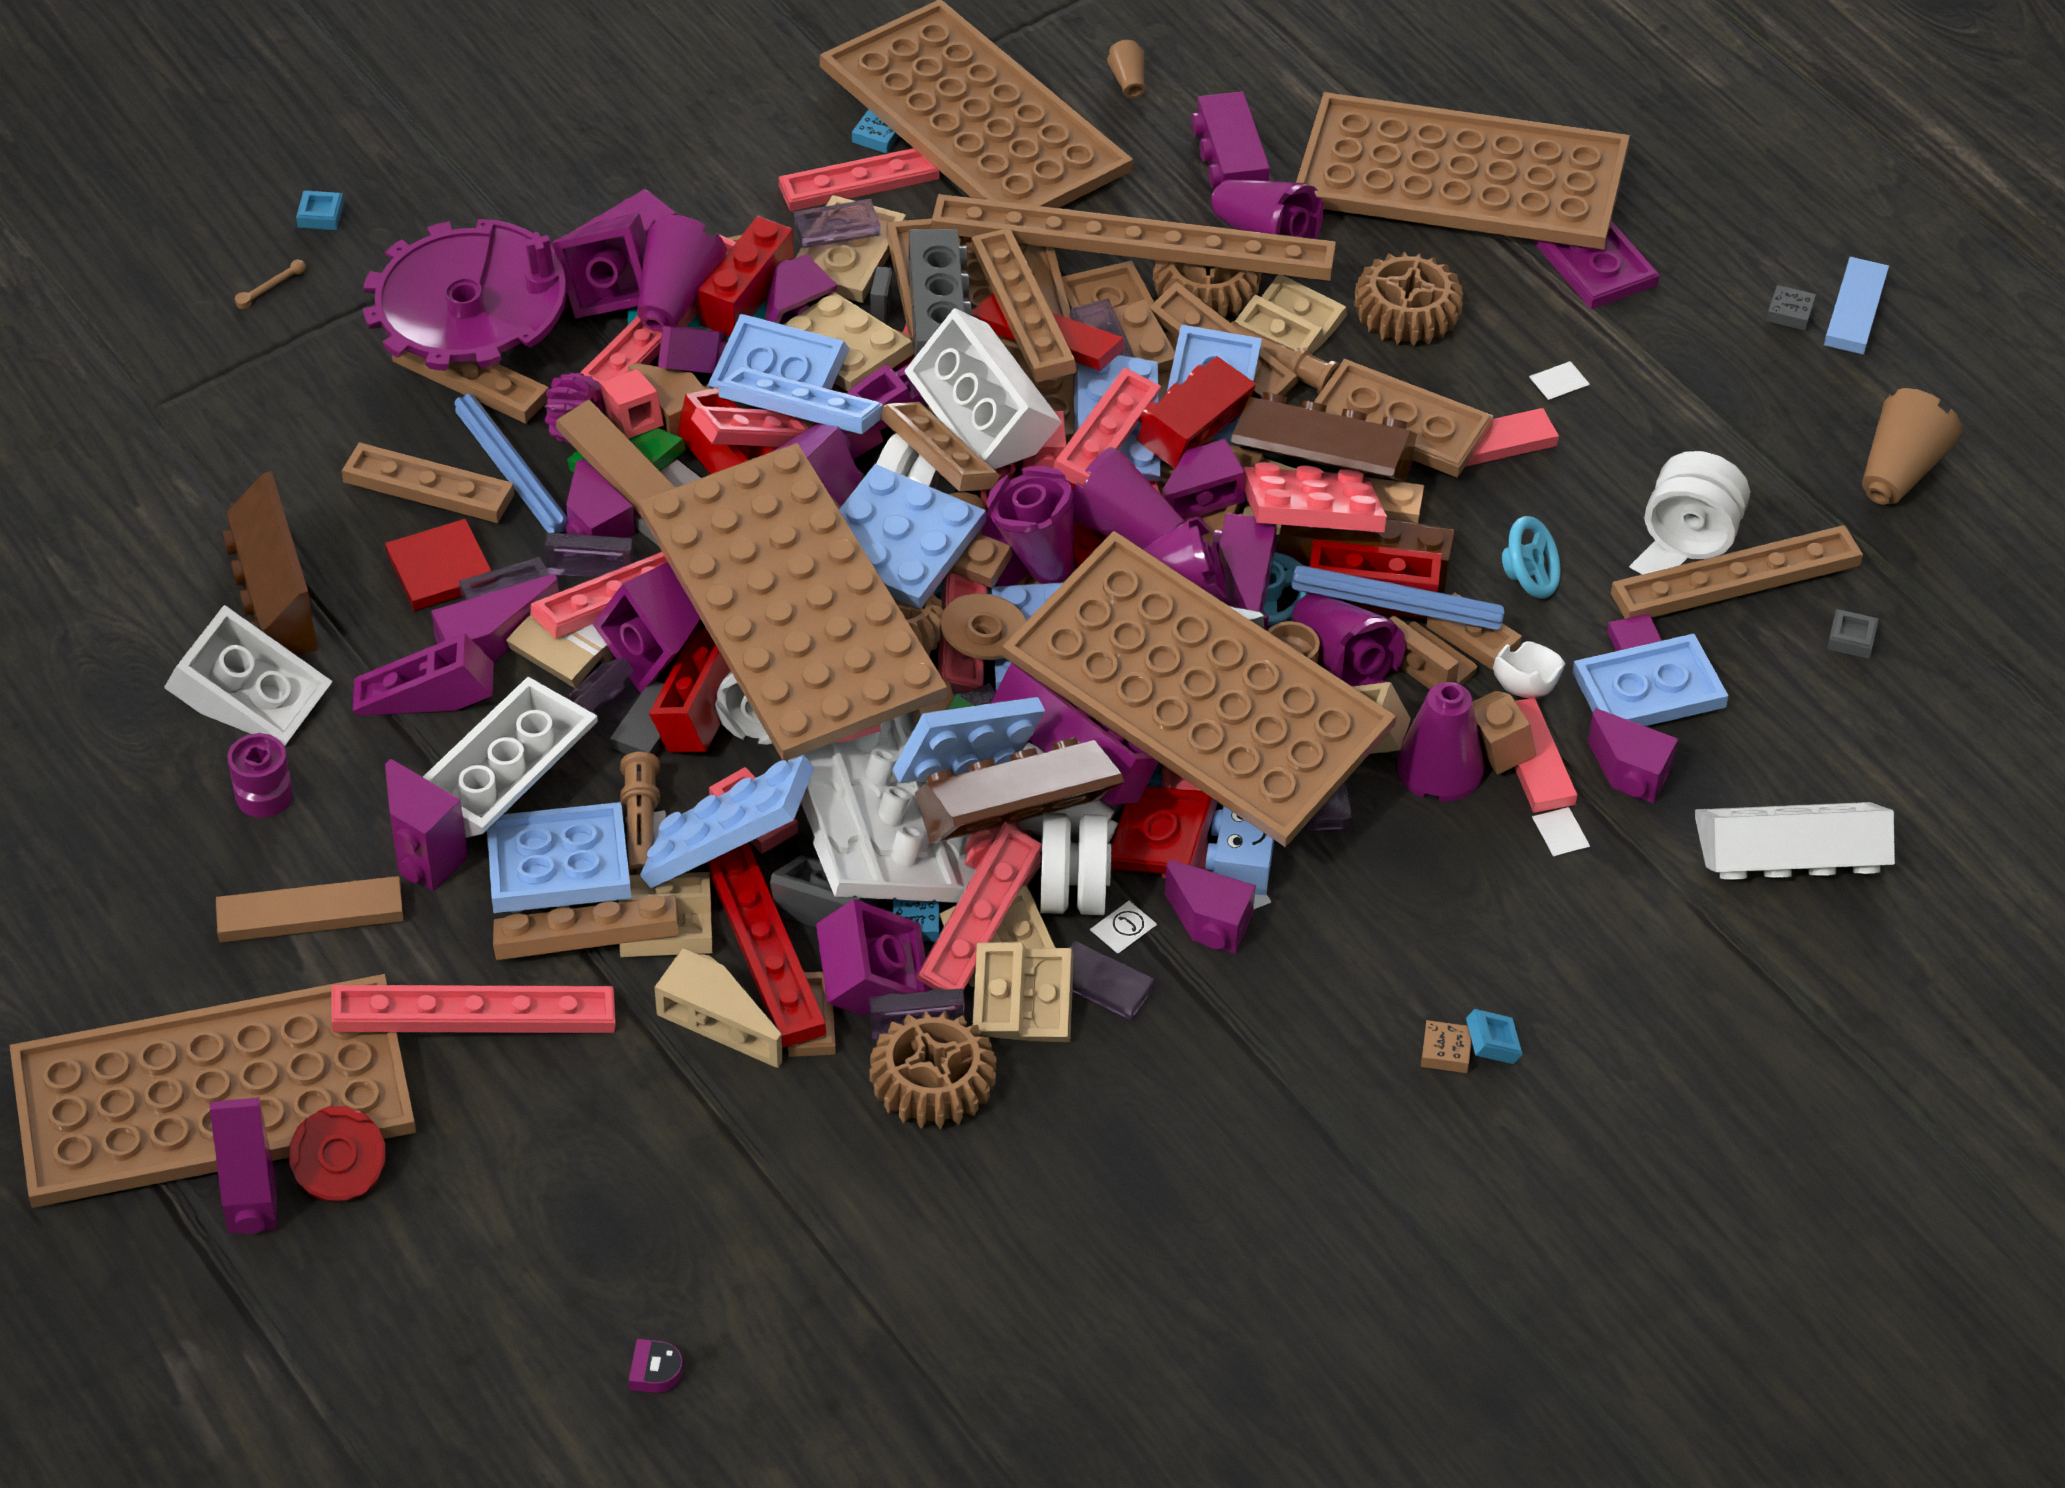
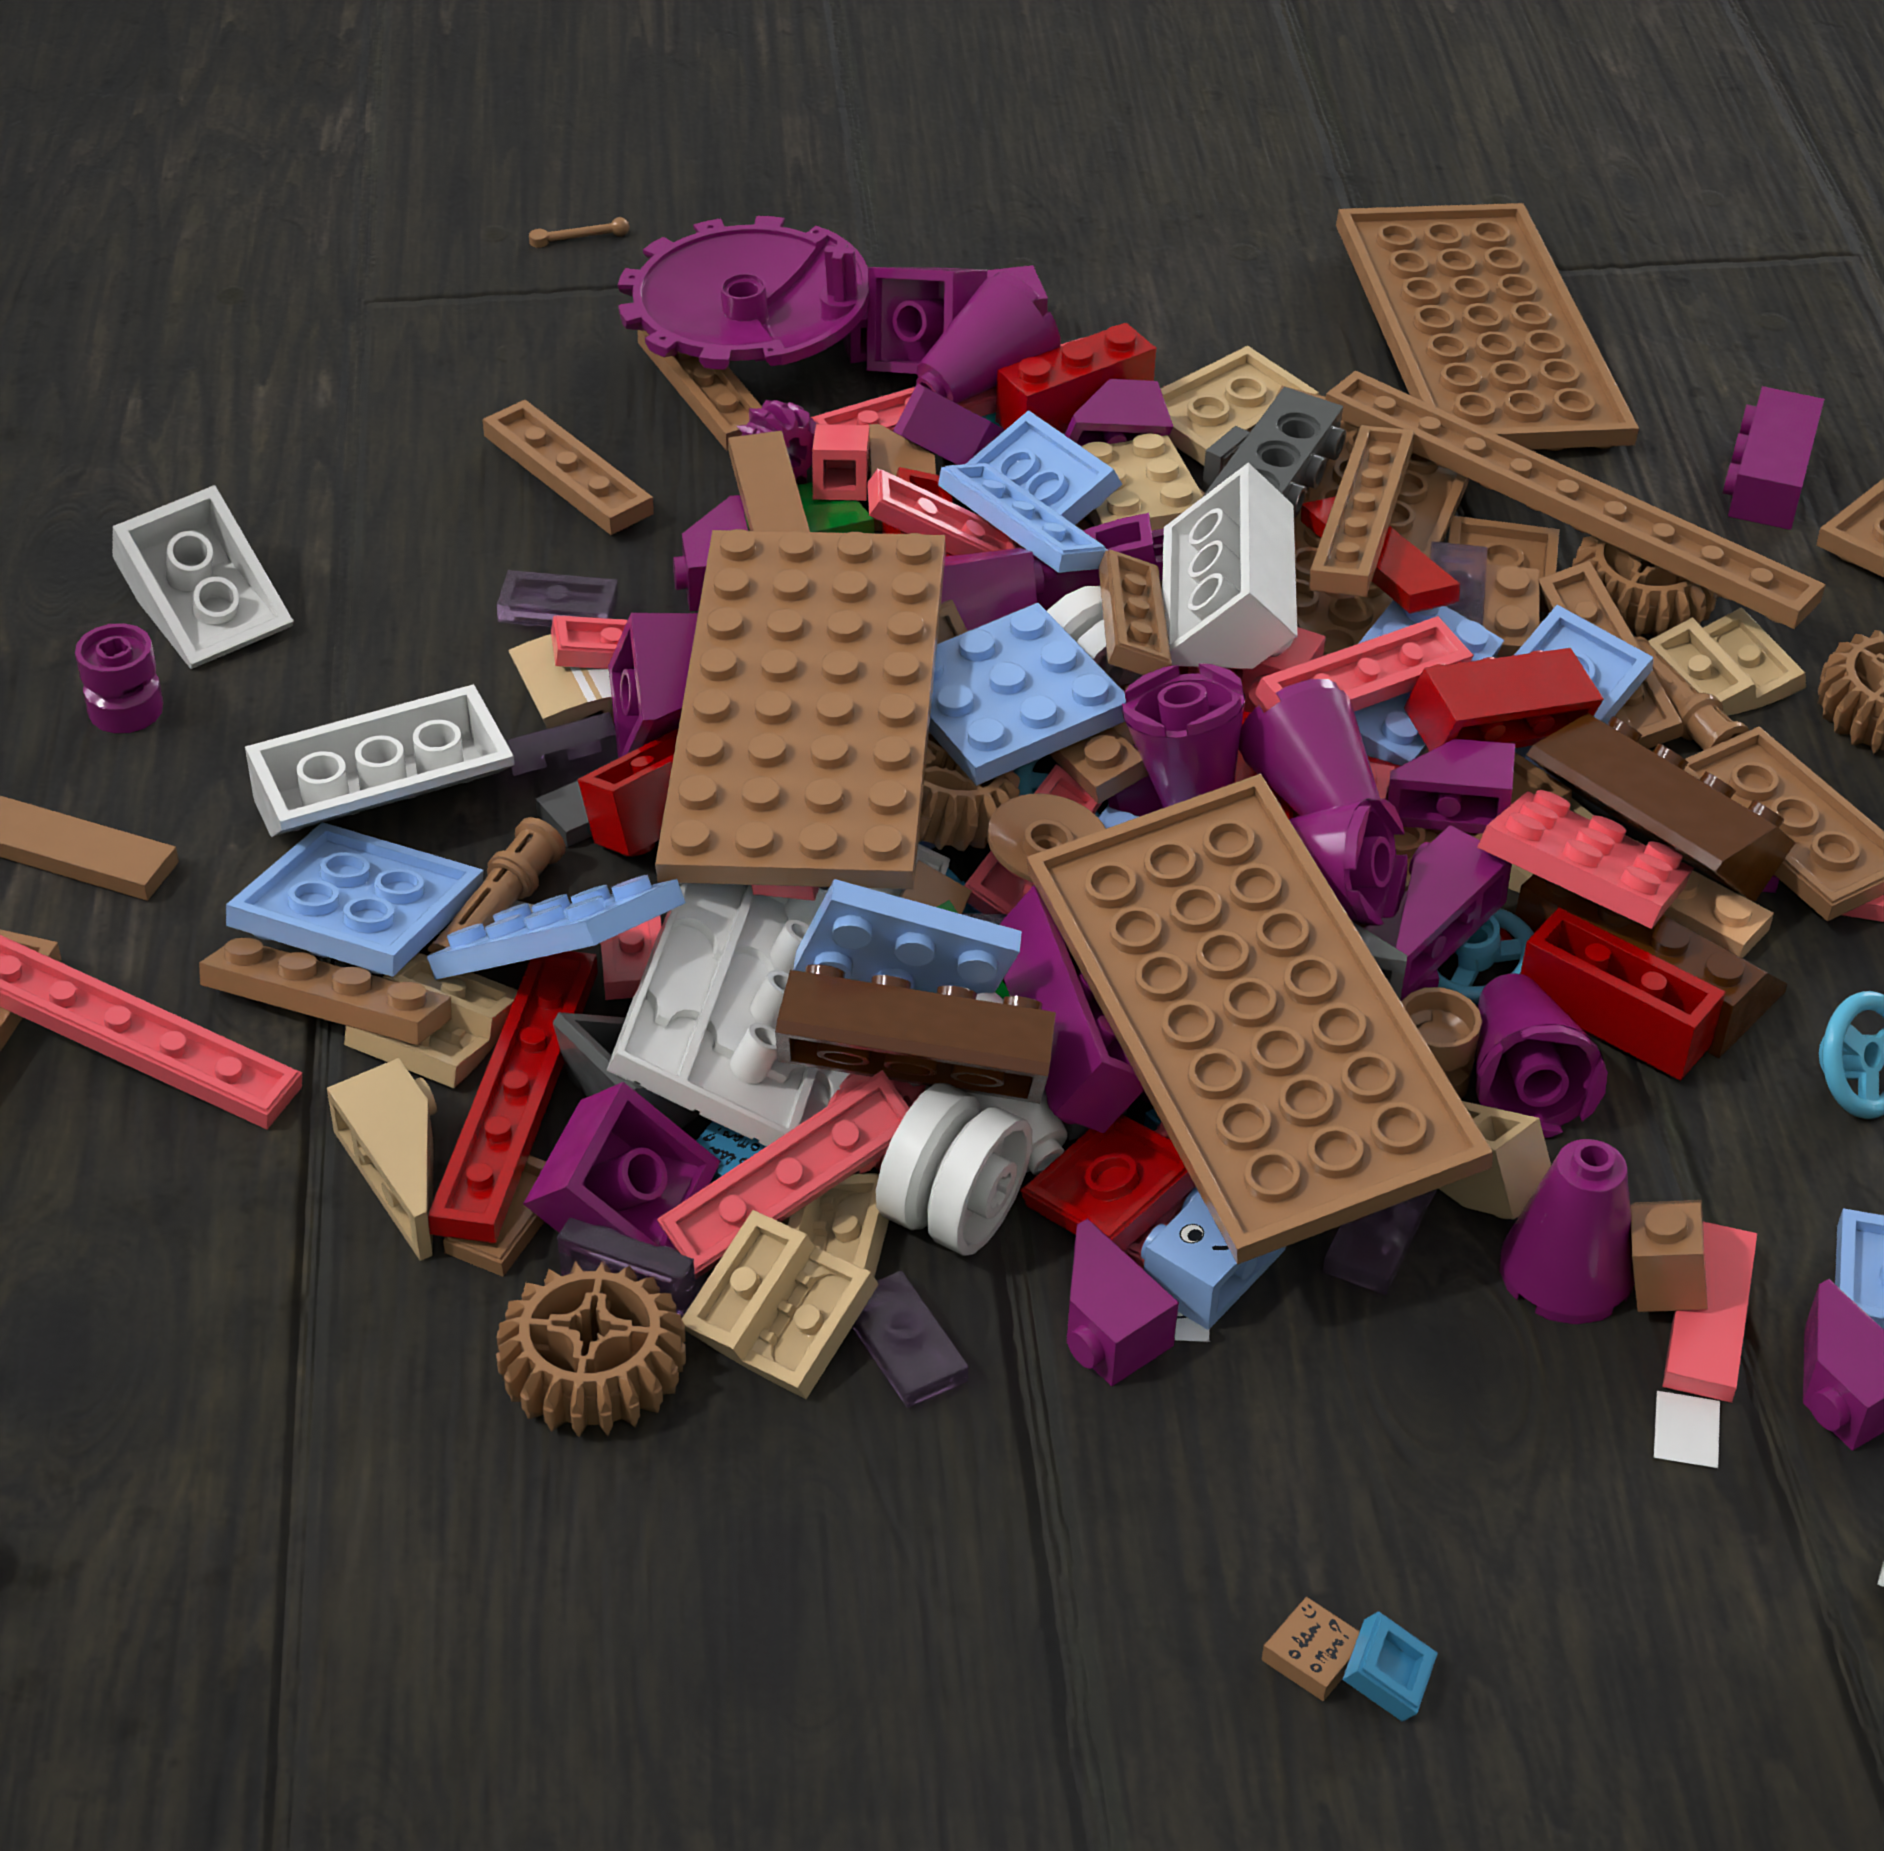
camera: 30 degrees right, 5 degrees down
reddish brown slope [222,471,318,655] -> none
dark azure tile [296,191,344,230] -> none
magenta slope [352,633,494,716] -> none
red tile [385,519,495,611] -> none
magenta slope [385,759,468,891] -> none
magenta slope [431,573,559,663] -> none
medium blue axle [455,394,568,536] -> none
clear purple plate [545,533,634,578] -> none
coral tile [779,148,940,211] -> none
plate [793,199,881,249] -> none
dark azure tile [852,109,899,154] -> none
white sticker [1090,901,1157,953] -> none
medium nougat cone [1107,40,1146,98] -> none
magenta cone [1211,179,1324,239] -> none
medium blue axle [1291,565,1504,630] -> none
medium nougat panel [1390,616,1477,689] -> none
medium nougat plate [1426,592,1522,671] -> none
white hair [1493,641,1565,699] -> none

